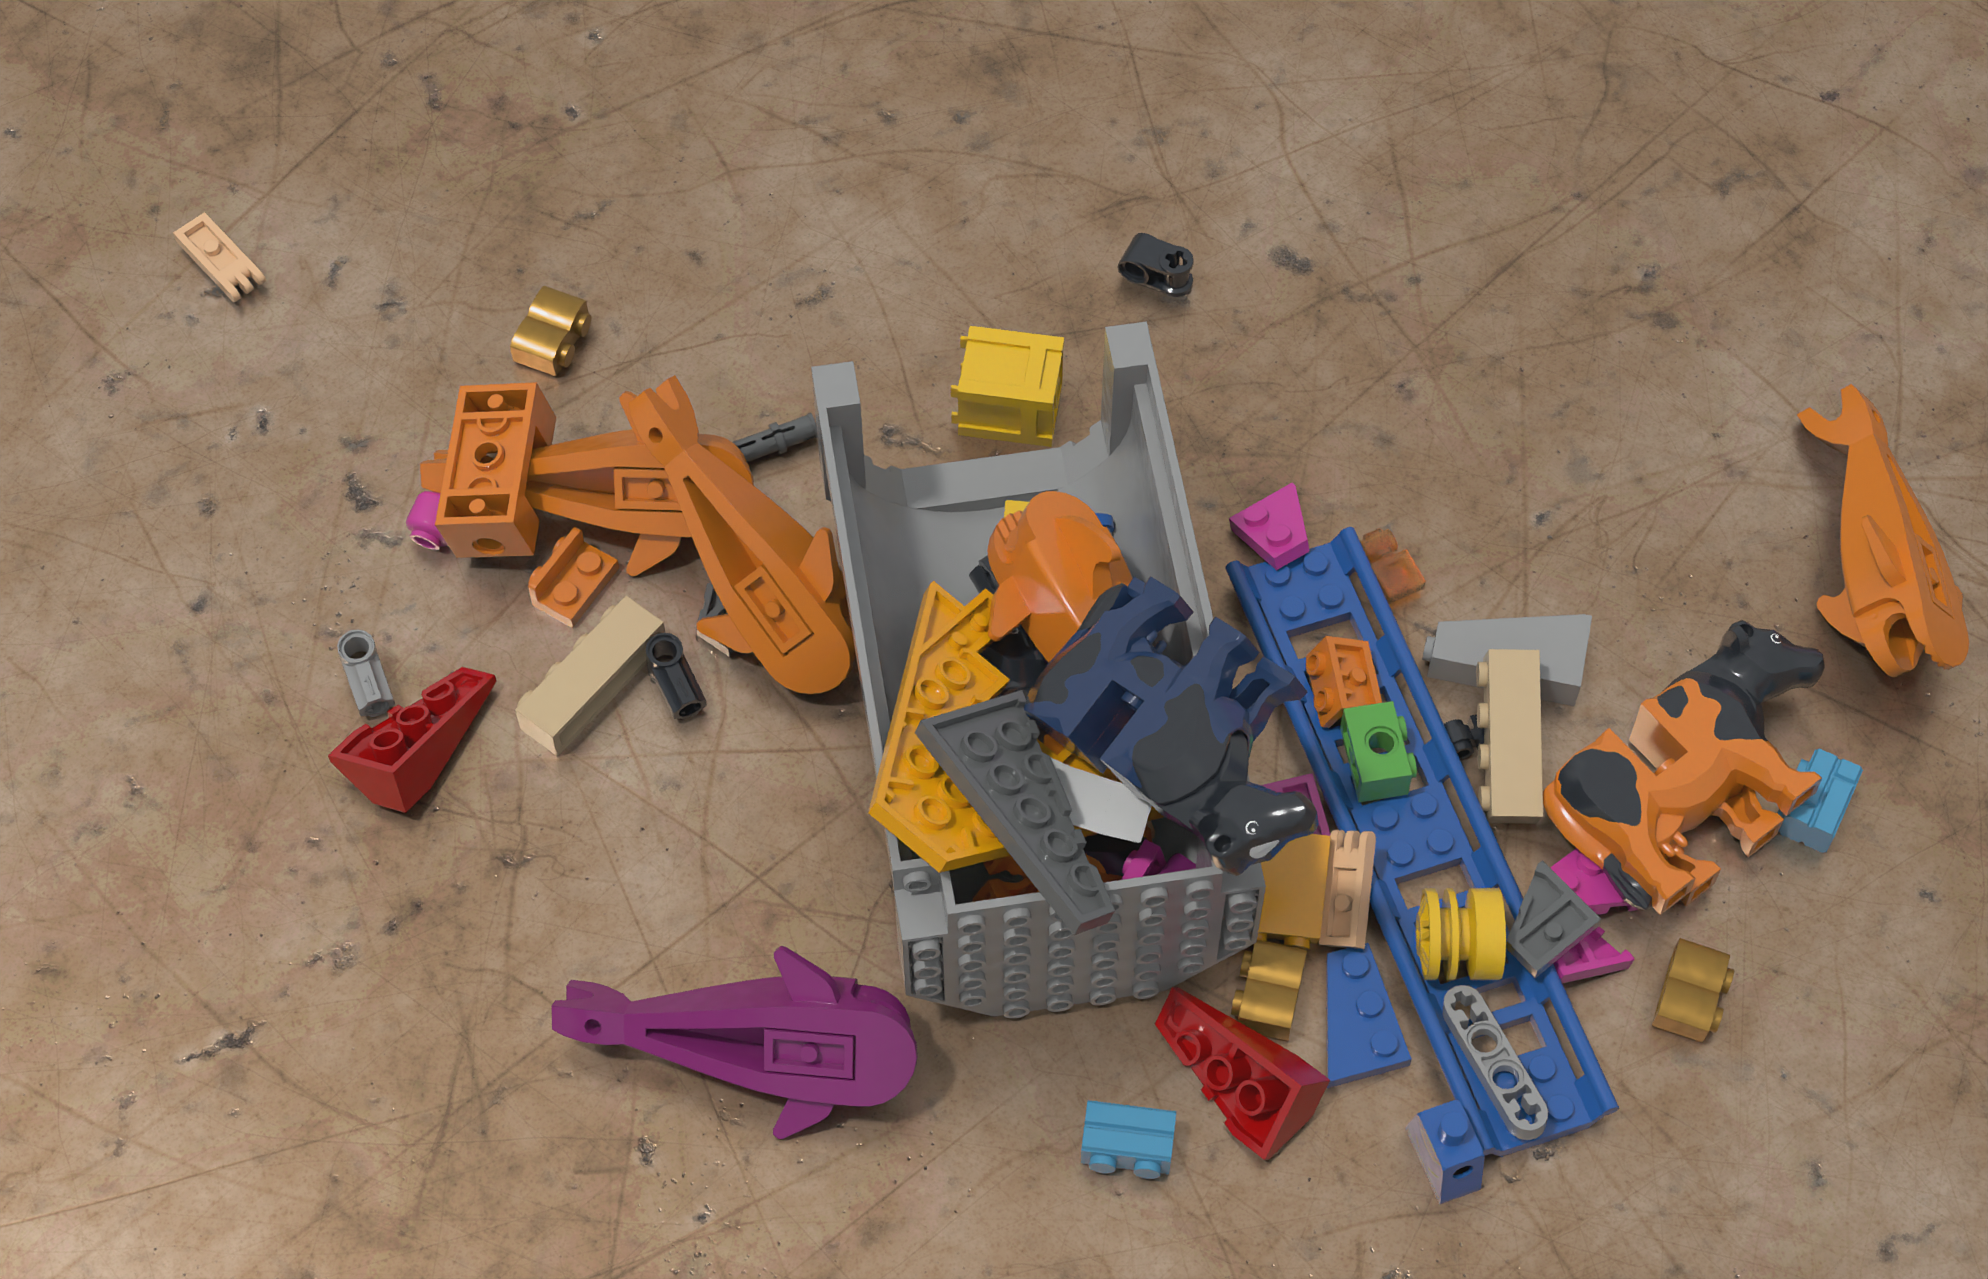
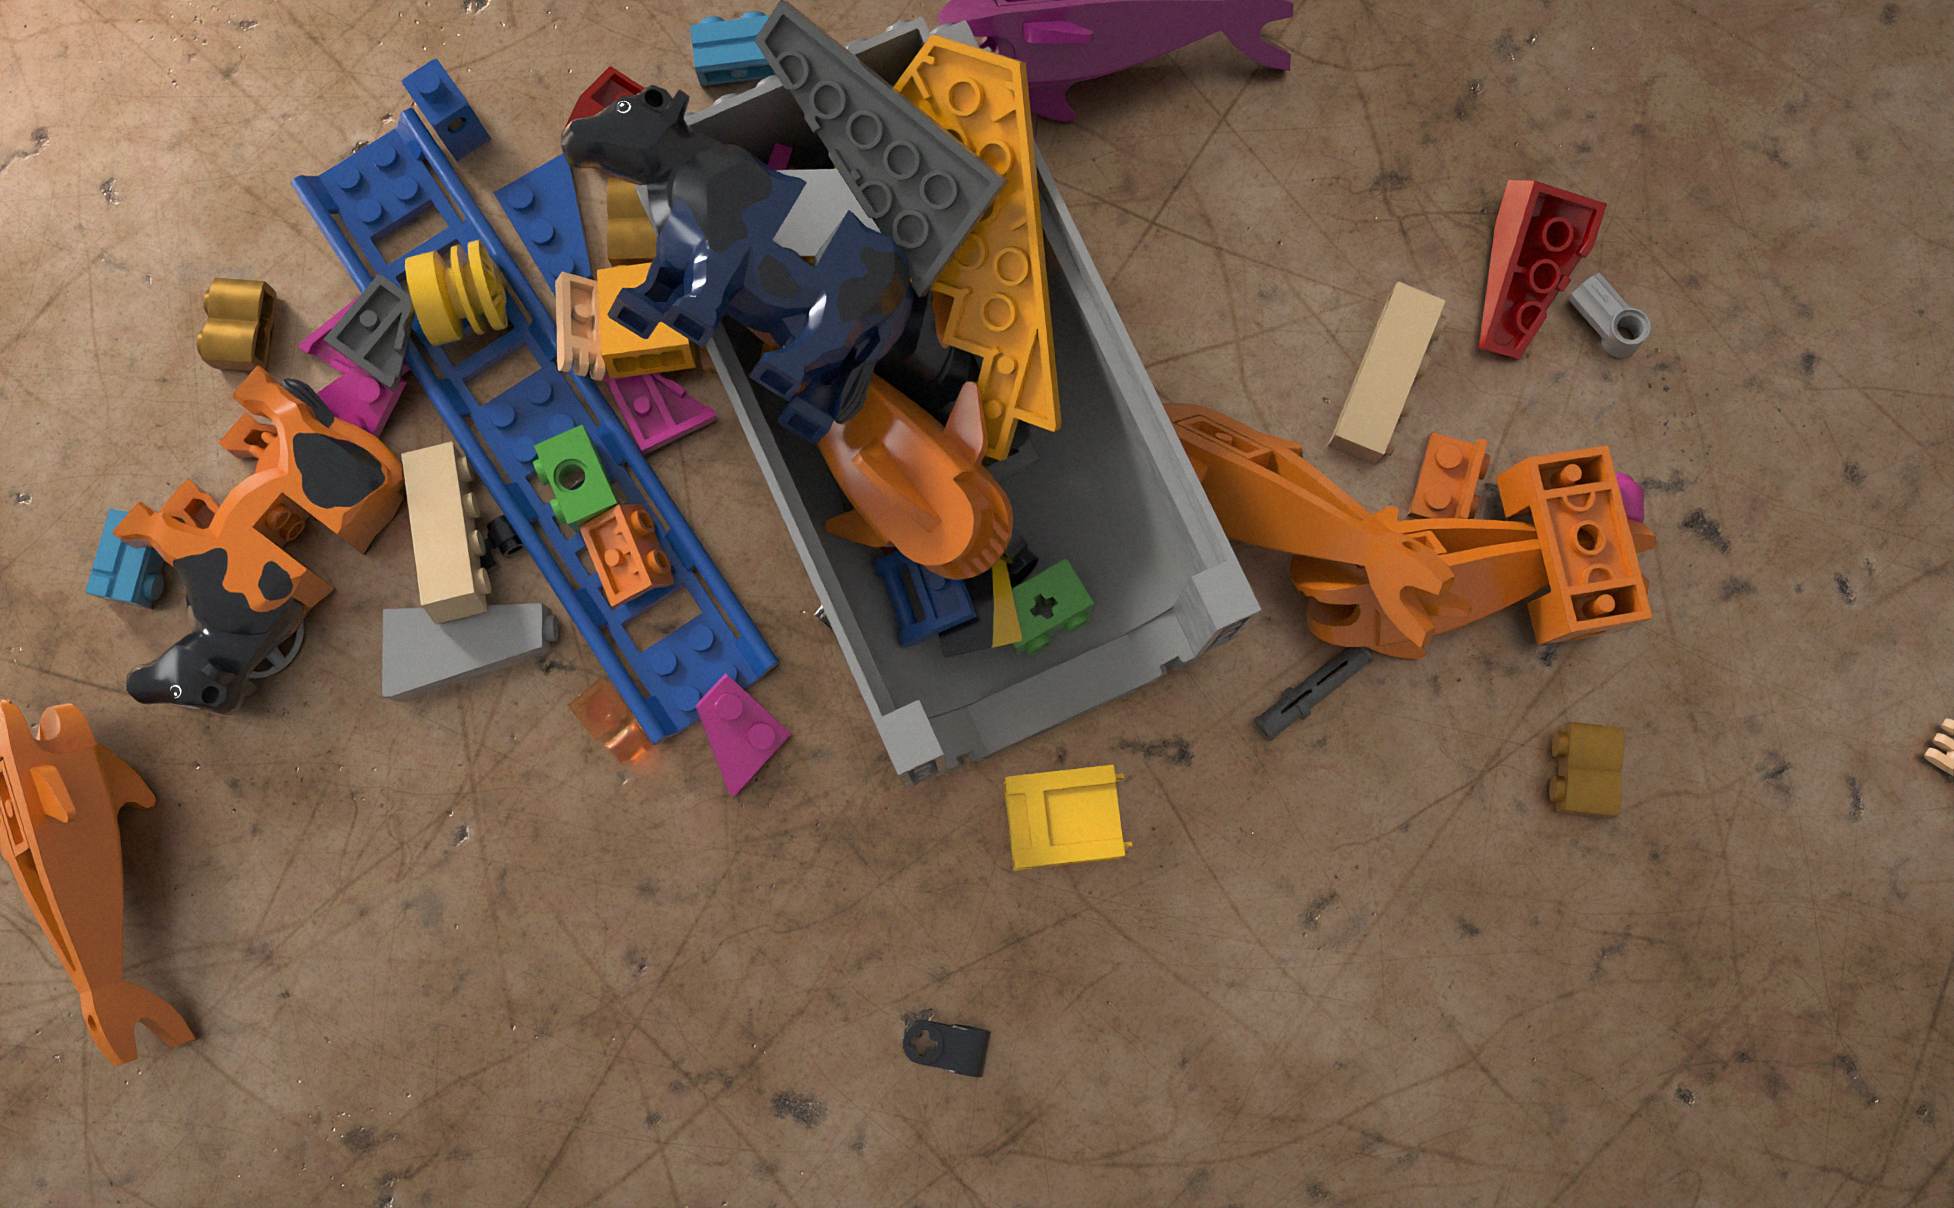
camera: 165 degrees right, 20 degrees up
black piece [646,633,707,720] -> none
light grey beam [1442,985,1548,1140] -> none
none -> bright green brick [1010,558,1094,655]

